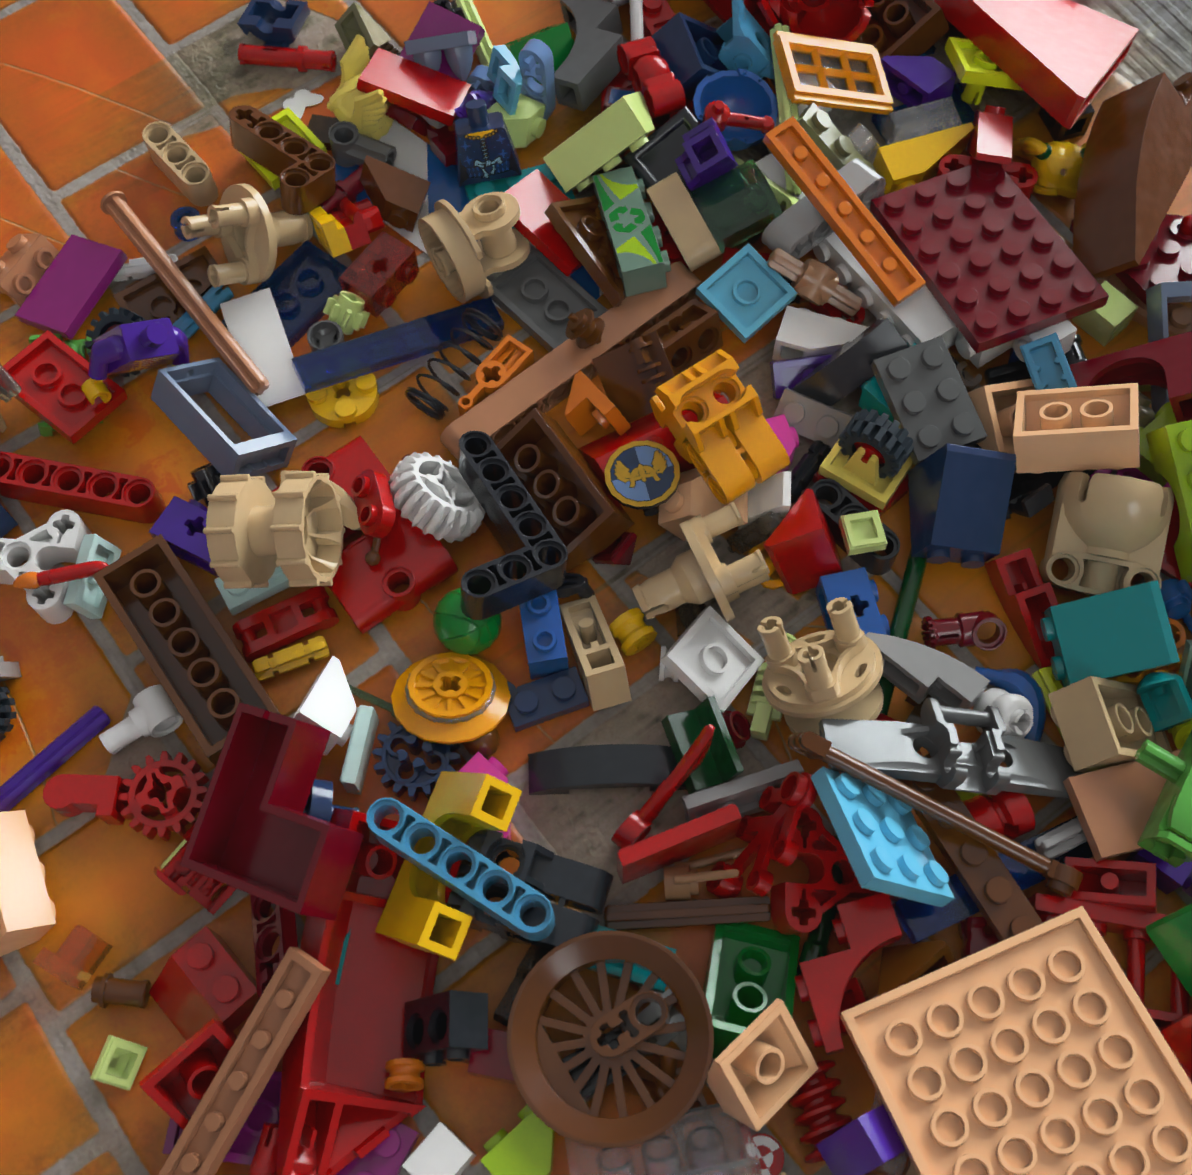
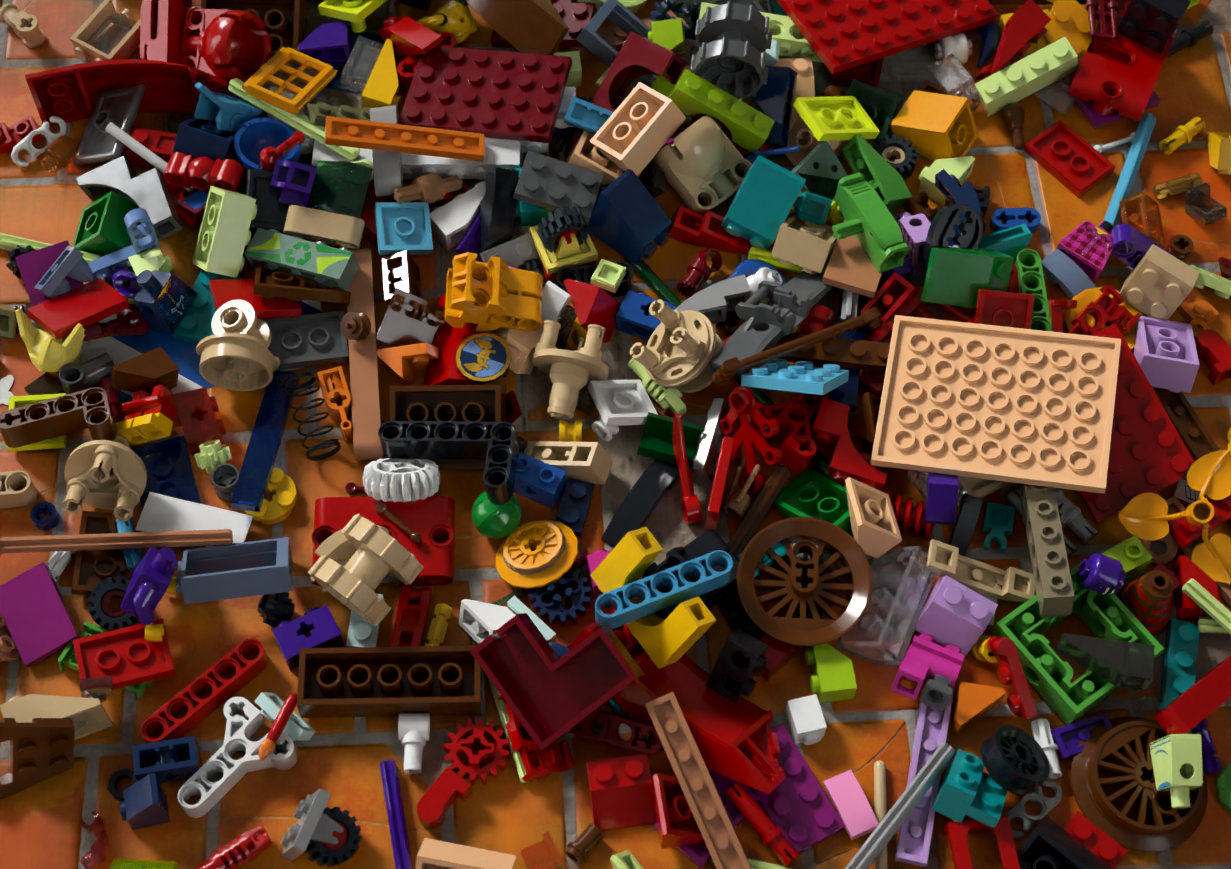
camera: 60 degrees left, 5 degrees down
red plate [351,469,396,539] -> none
orange bush [384,1058,425,1092] -> none
medium azure slope [487,45,522,115] -> none
clear beam [846,123,880,160] -> none

